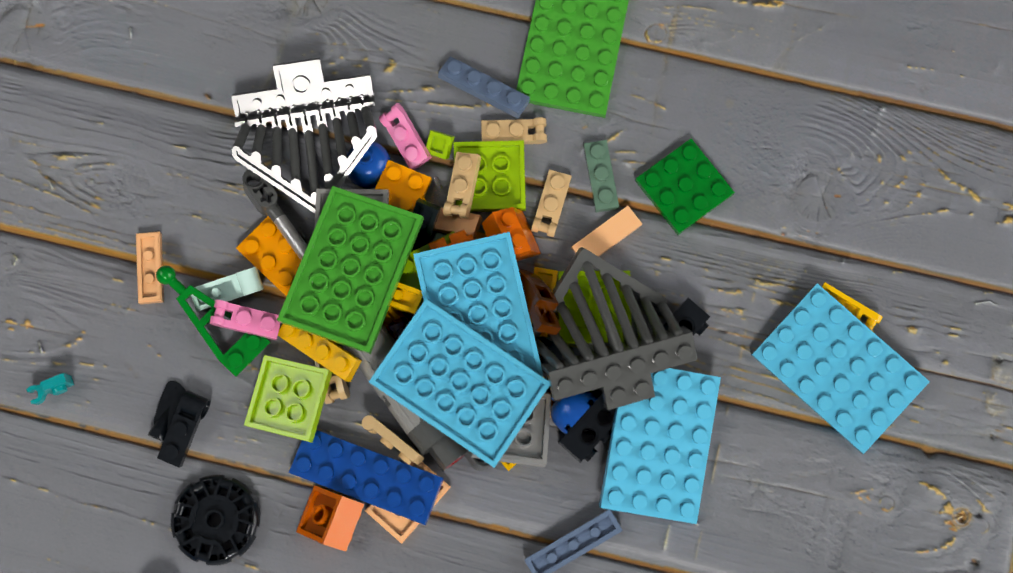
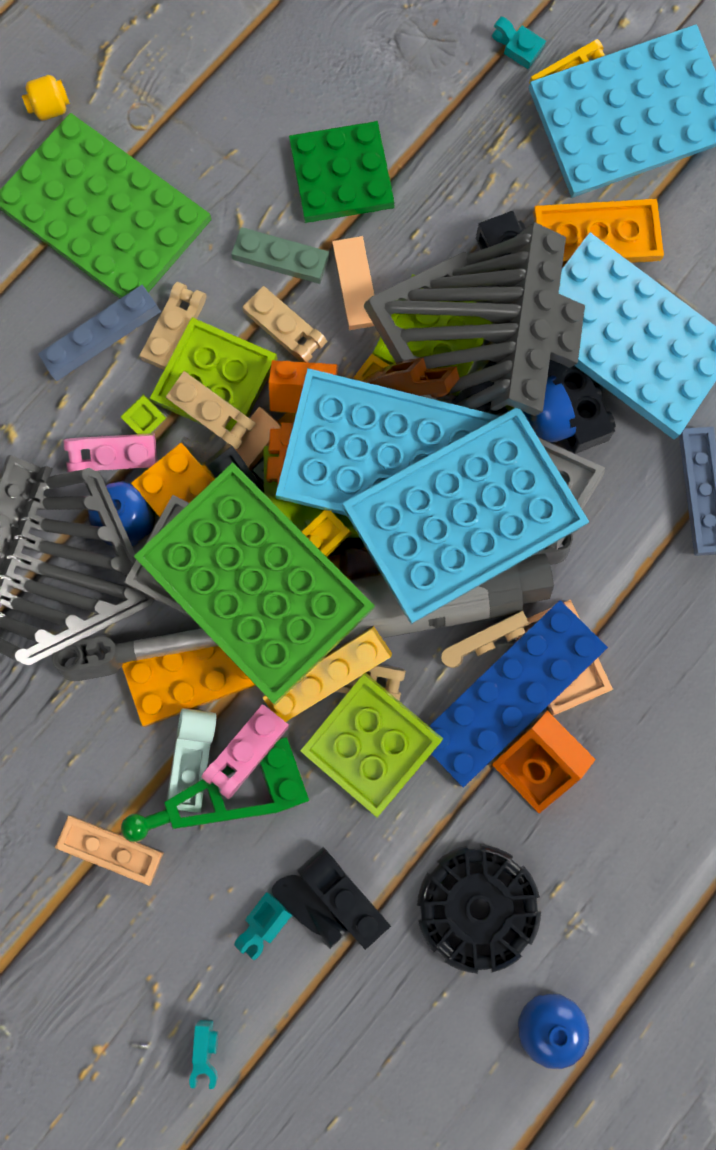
camera: 65 degrees left, 0 degrees up
none -> teal plate [234,892,292,960]
none -> teal plate [492,16,546,69]
none -> light orange plate [533,199,664,267]

